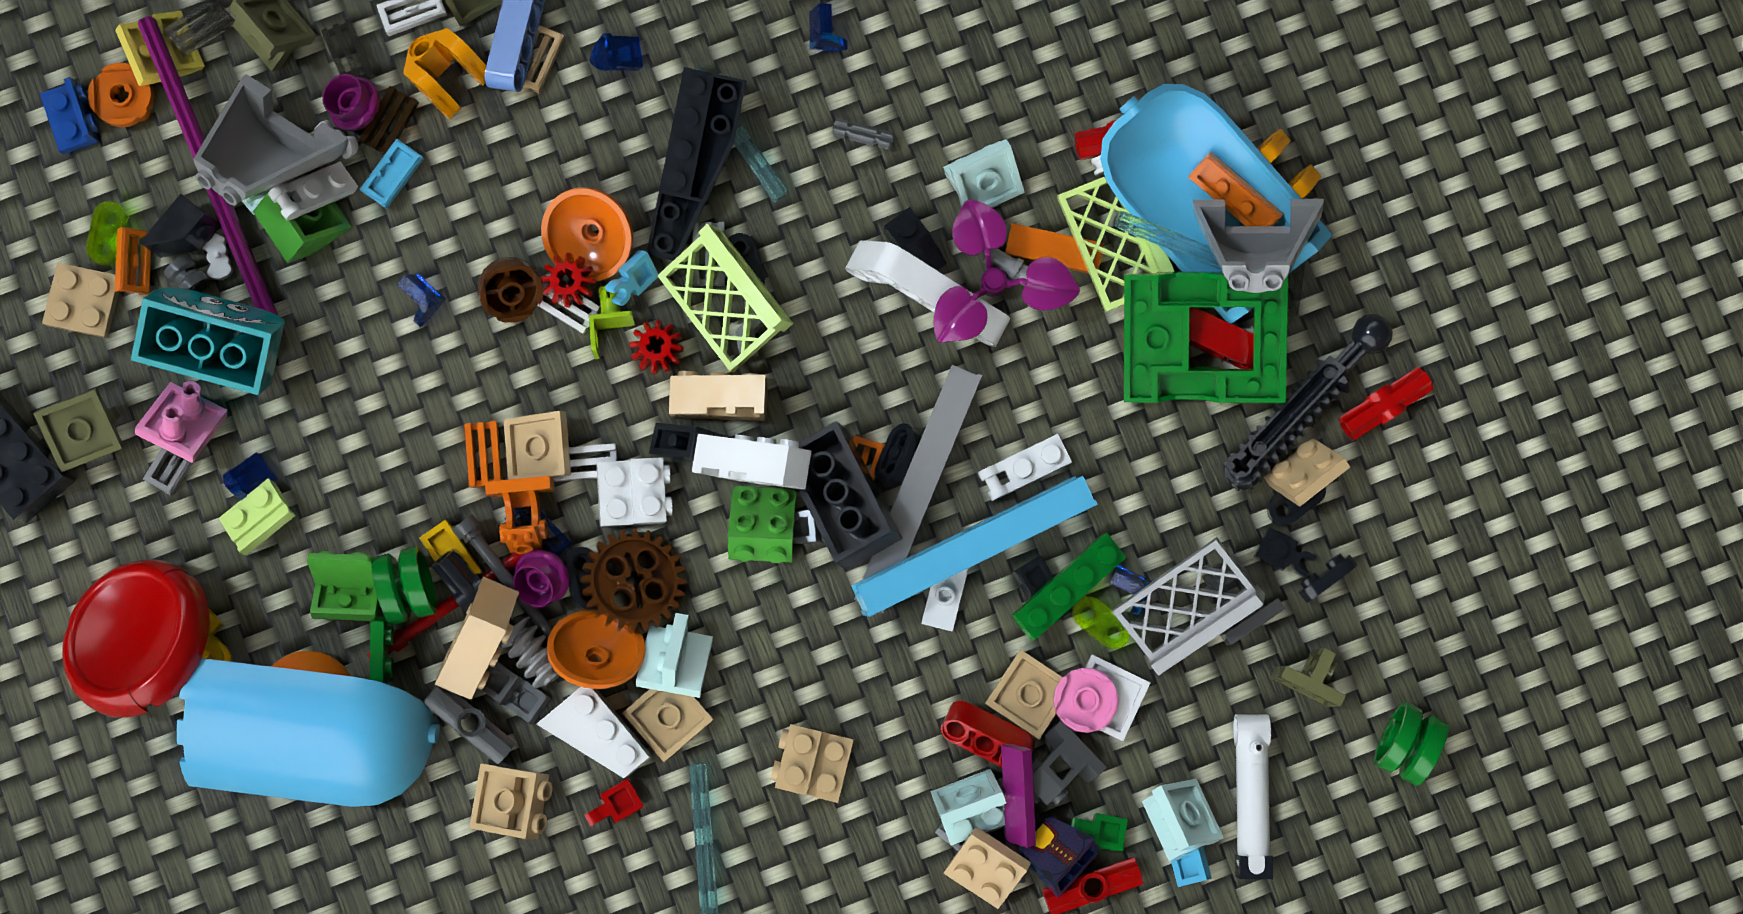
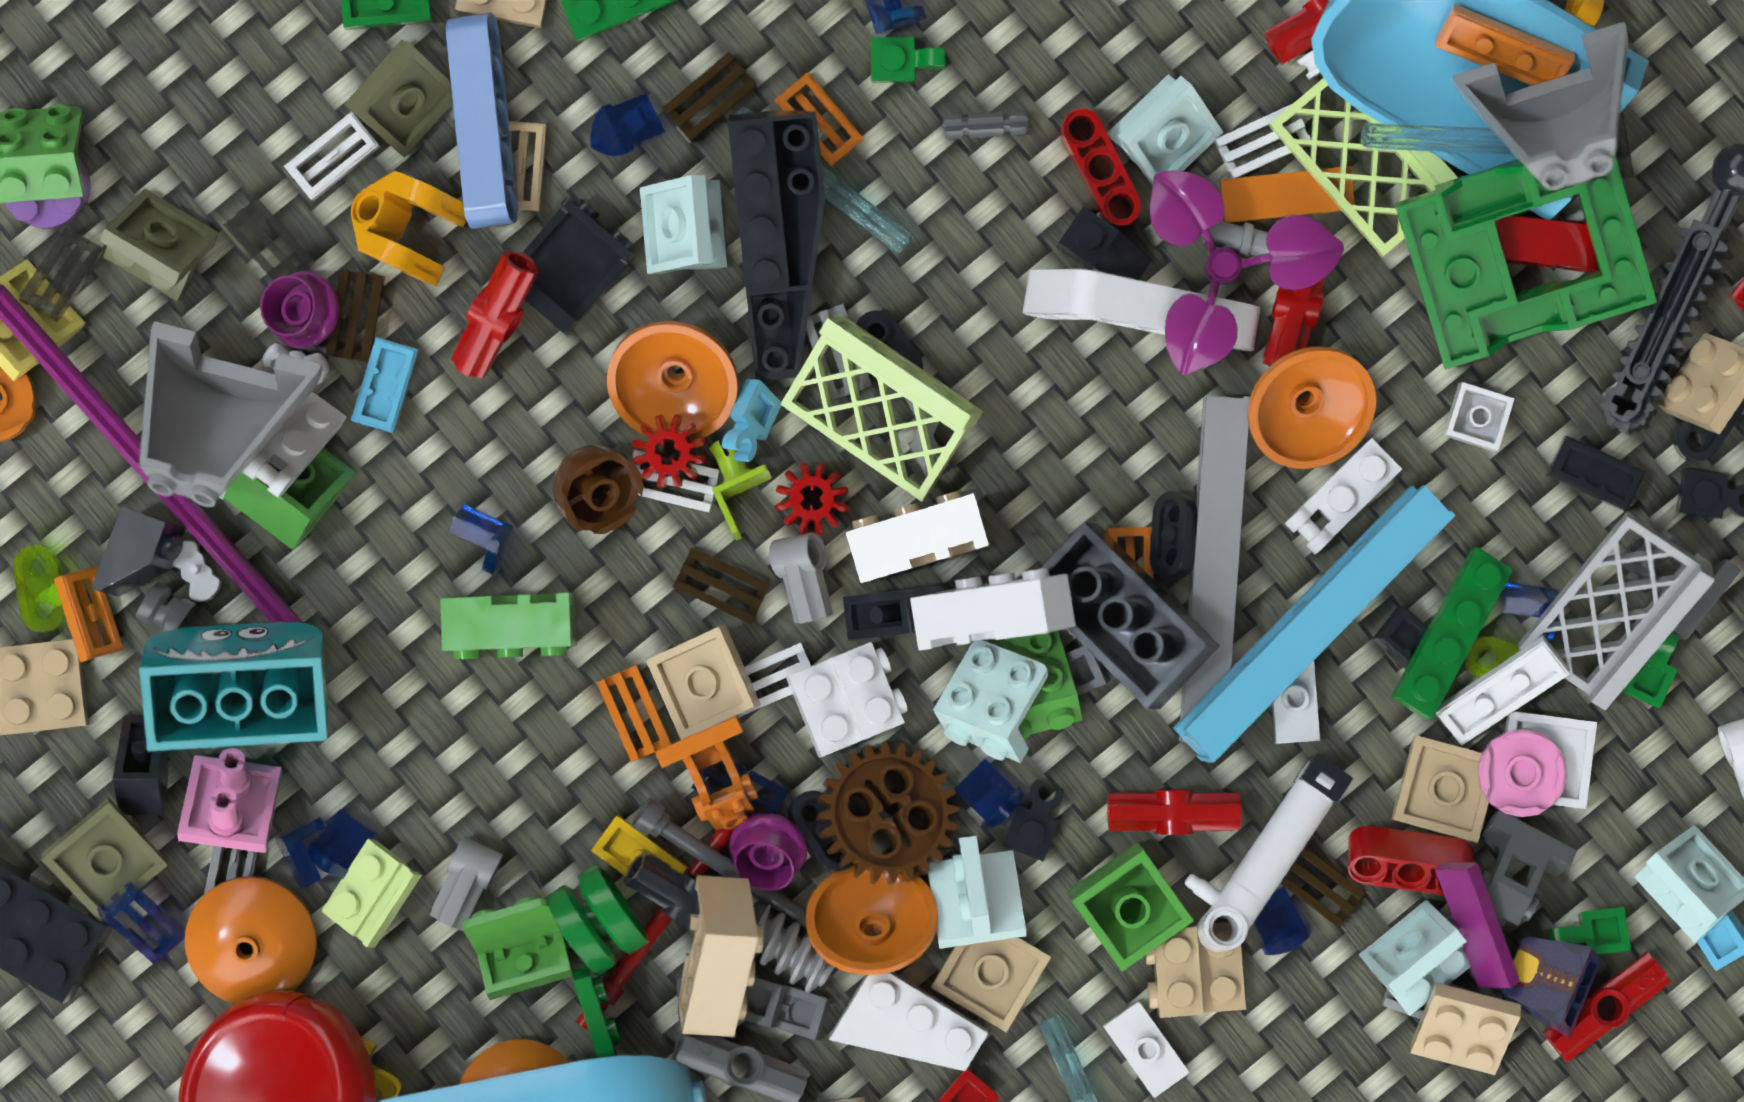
camera: 20 degrees left, 5 degrees up
none -> clear blue tile [97,881,185,964]
none -> black slope [112,715,168,815]
none -> orange dish [185,876,317,1004]
none -> clear blue tile [276,816,326,890]
none -> light grey piece [430,836,504,931]
none -> bright green wedge [440,593,577,659]
none -> red piece [451,250,540,379]
none -> black panel [522,197,635,336]
none -> light aqua bracket [640,175,727,274]
none -> dark brown tile [662,52,757,142]
none -> dark brown tile [673,548,770,624]
none -> light grey piece [769,532,833,624]
none -> orange tile [774,72,864,168]
none -> green plate [871,37,946,83]
none -> light aqua bracket [933,640,1048,763]
none -> clear blue tile [954,758,1025,830]
none -> black plate [1002,779,1064,862]
none -> red beam [1060,108,1141,230]
none -> bright green slope [1067,842,1194,972]
none -> white plate [1103,1000,1190,1098]
none -> red piece [1107,789,1241,835]
none -> white piece [1184,753,1354,952]
none -> white tile [1214,104,1311,179]
none -> orange dish [1247,347,1376,469]
none -> clear blue tile [1253,886,1312,955]
none -> red piece [1262,278,1325,367]
none -> dark brown tile [1280,847,1366,928]
none -> white tile [1436,636,1570,746]
none -> white piece [1442,382,1515,452]
none -> black plate [1546,435,1645,512]
none -> green plate [1622,632,1680,709]

